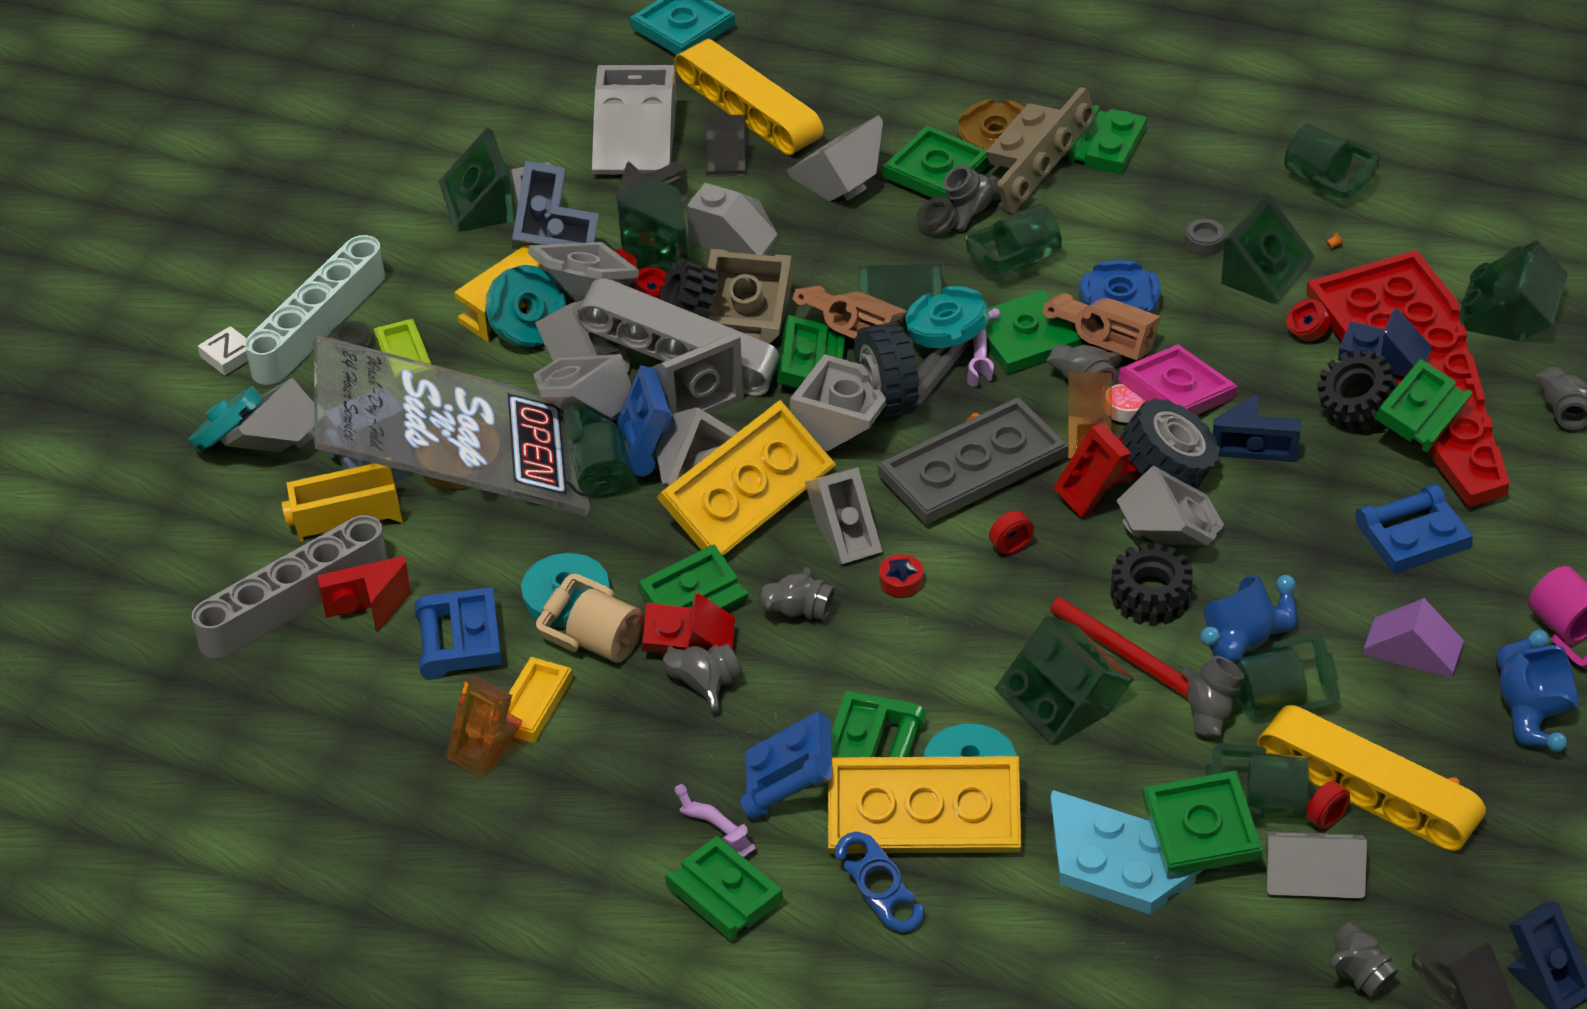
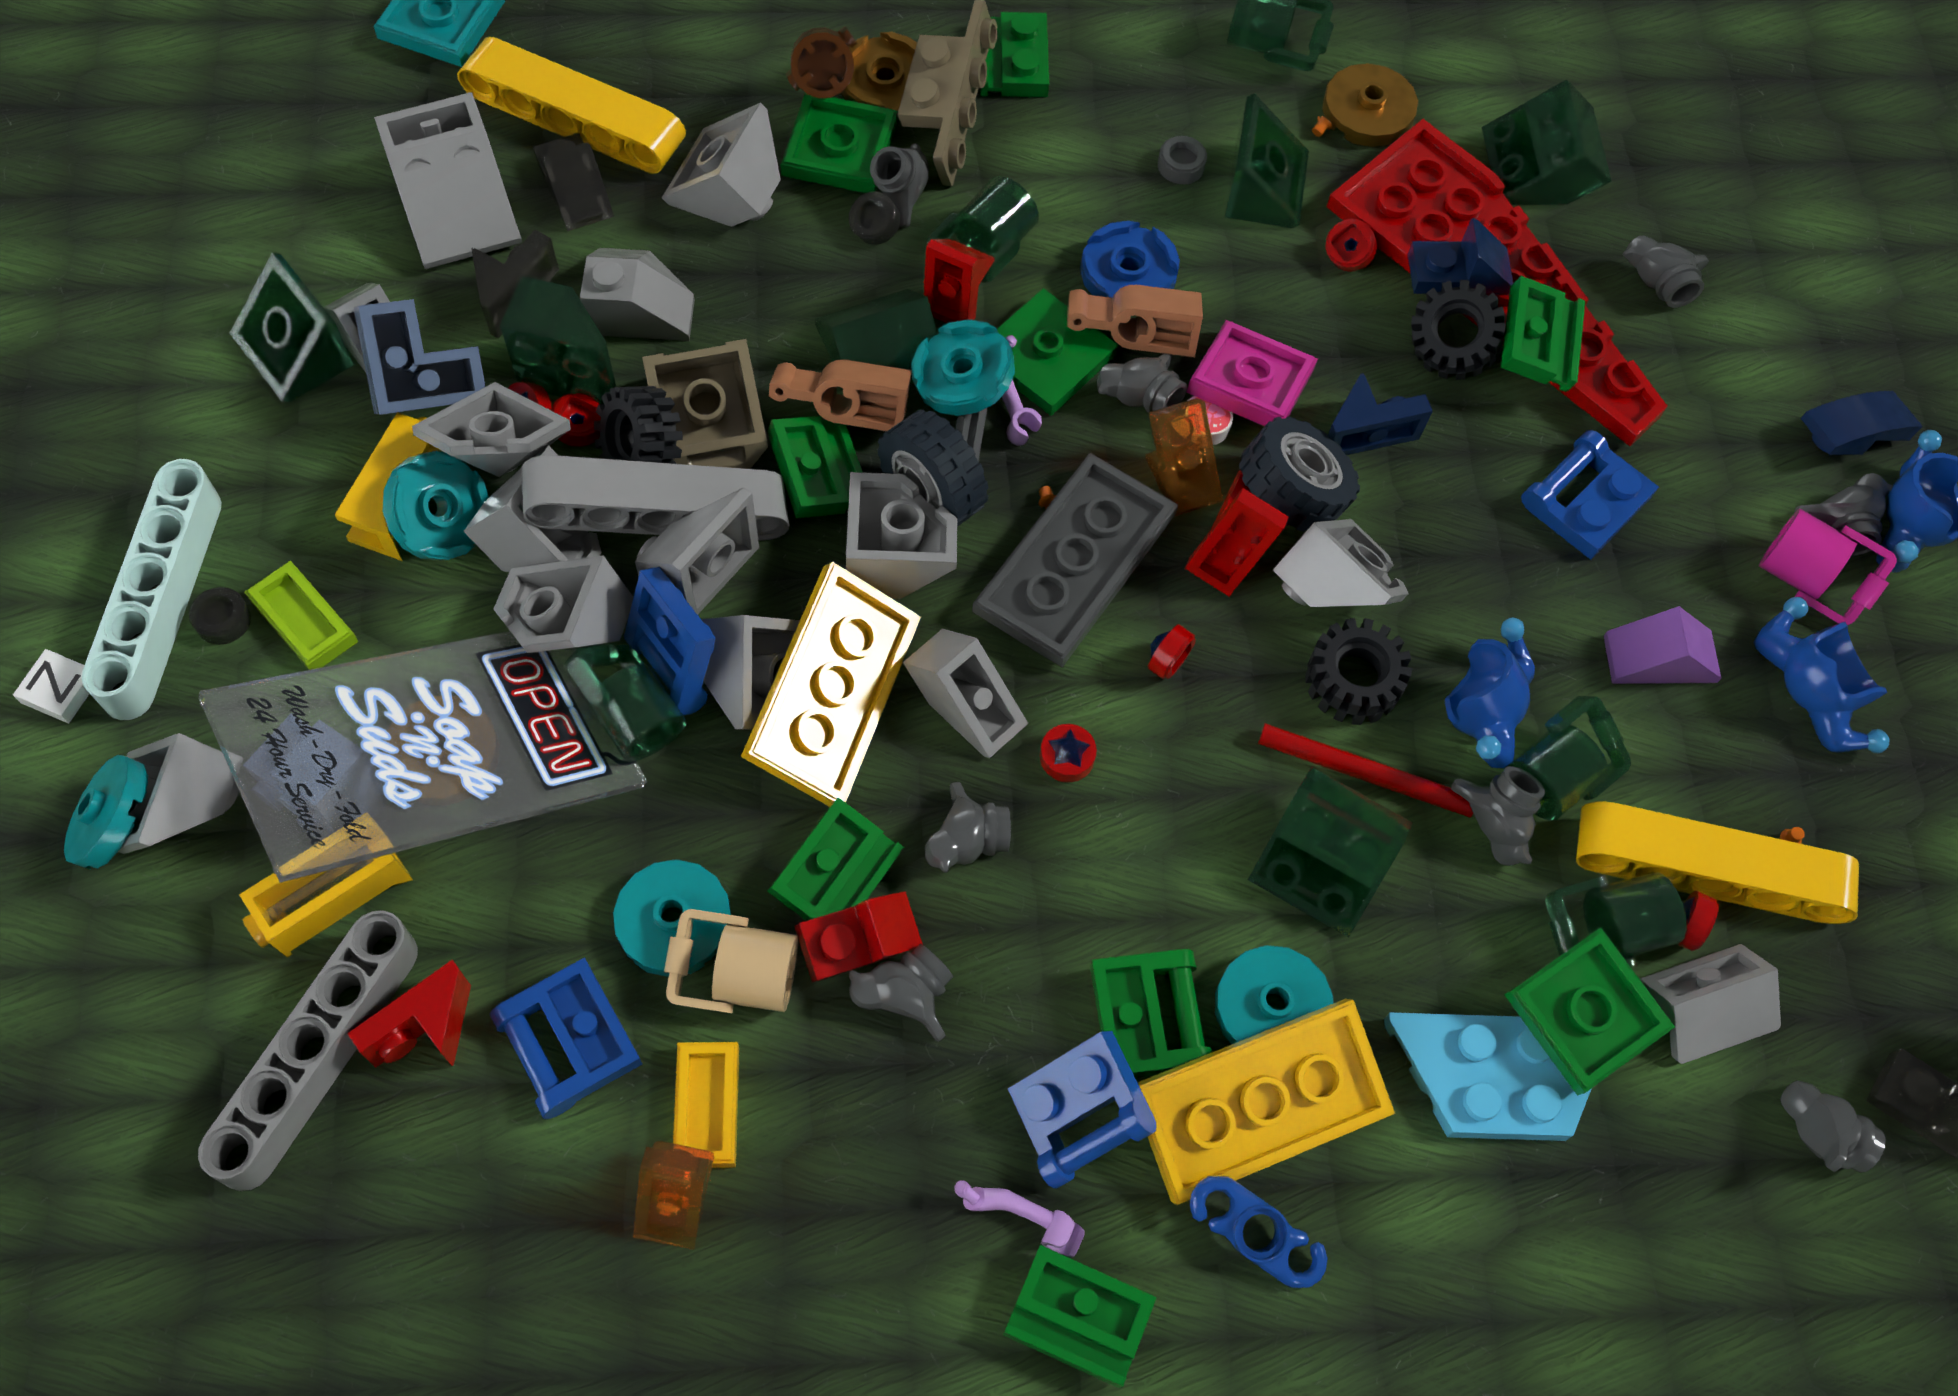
camera: 30 degrees left, 20 degrees up
none -> reddish brown piece [786,26,857,98]
none -> red slope [922,239,994,324]
none -> pearl gold plate [1322,63,1418,147]

